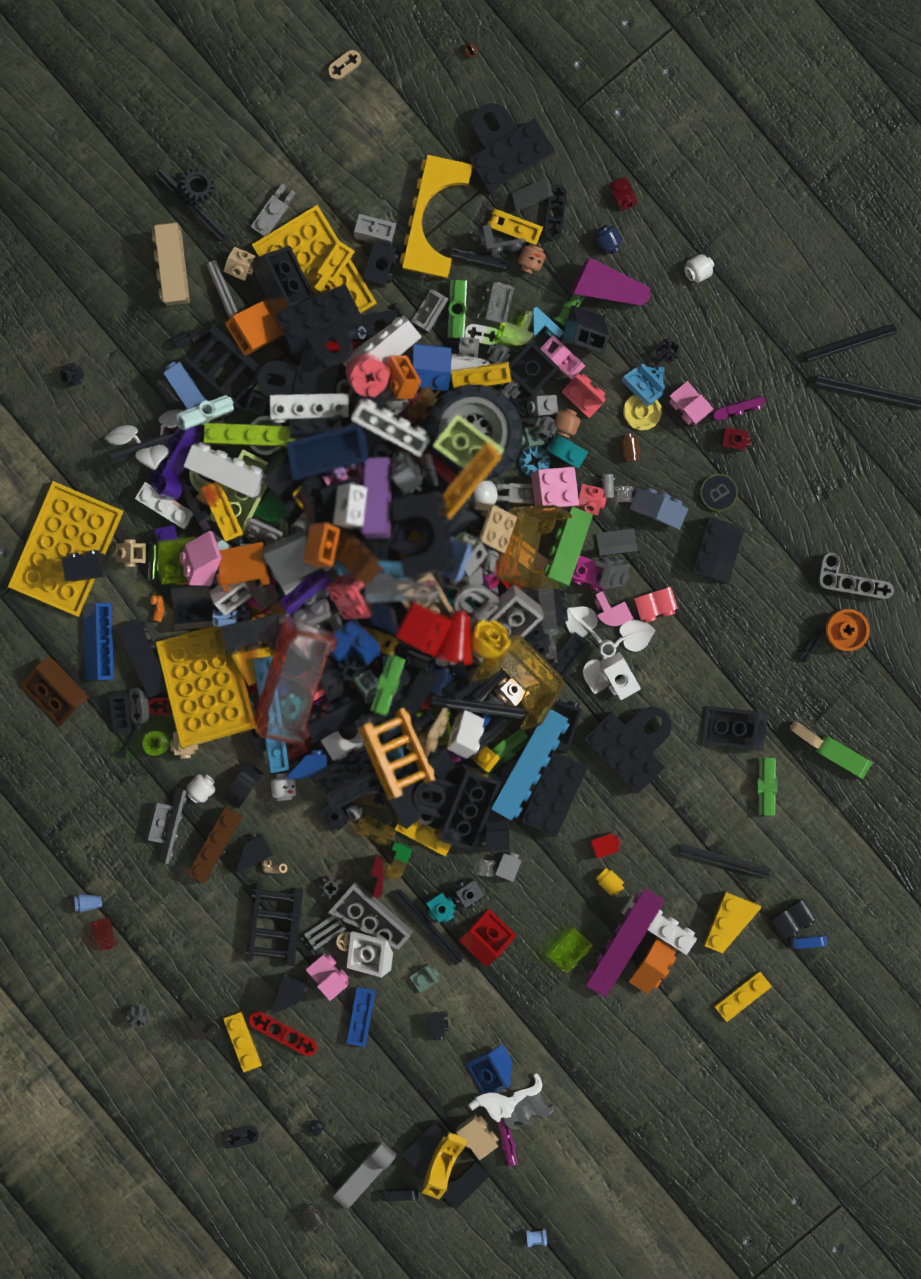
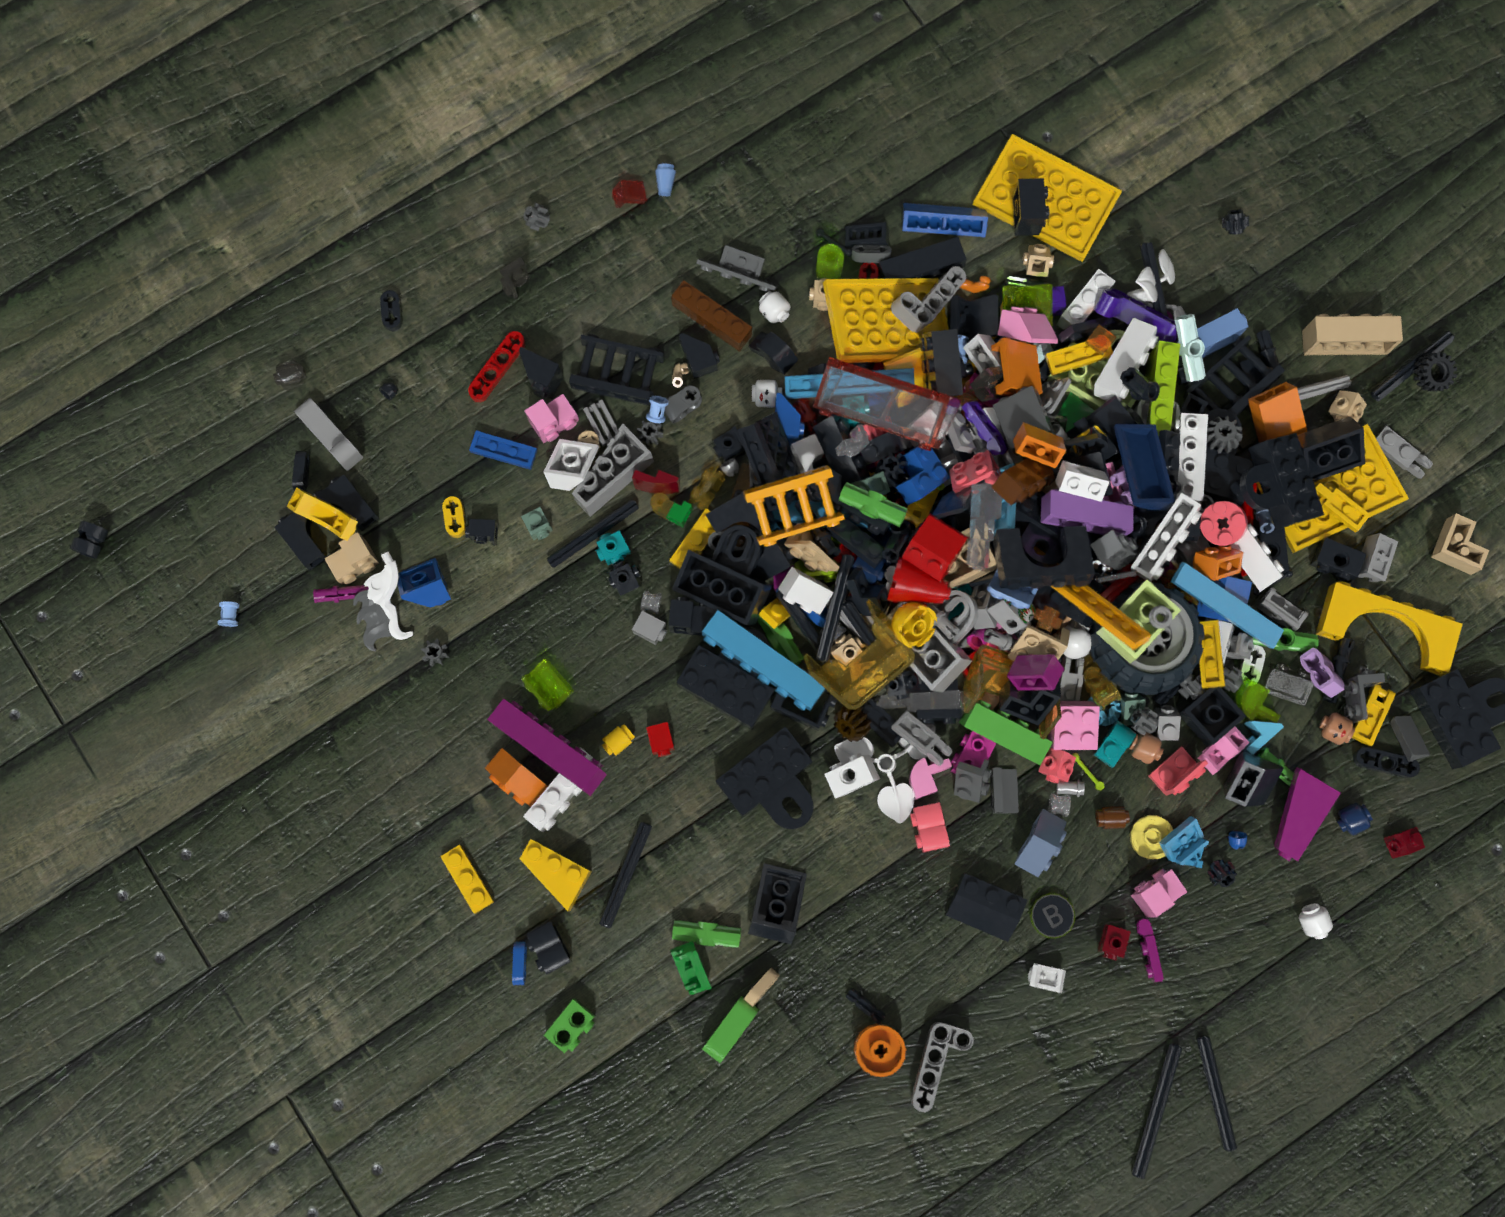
camera: 90 degrees right, 10 degrees down
reddish brown slope [20,656,89,727] -> none
yellow plate [223,1011,262,1073] -> none
red slope [459,909,516,967] -> none
none -> dark grey gear [421,639,449,667]
none -> yellow beam [442,496,466,538]
none -> bright green brick [544,999,595,1053]
none -> light blue bush [646,396,669,423]
none -> dark grey piece [665,386,702,423]
none -> green hinge [670,941,712,995]
none -> dark brown gear [833,704,871,742]
none -> clear bracket [835,424,869,457]
none -> light grey beam [891,266,966,333]
none -> light grey hinge [891,711,952,766]
none -> black brick [999,679,1061,726]
none -> magenta brick [1007,654,1064,690]
none -> white bracket [1028,963,1066,993]
none -> clear orange gear [1033,605,1063,633]
none -> lime hinge [1072,753,1104,790]
none -> clear yellow piece [1084,667,1121,711]
none -> black piece [1120,367,1160,402]
none -> light grey plate [1149,606,1172,629]
none -> dark azure tile [1171,562,1284,649]
none -> dark grey gear [1207,416,1243,454]
none -> blue hinge [1229,831,1247,850]
none -> lavender brick [1300,648,1345,698]
none -> tan brick [1431,513,1489,575]

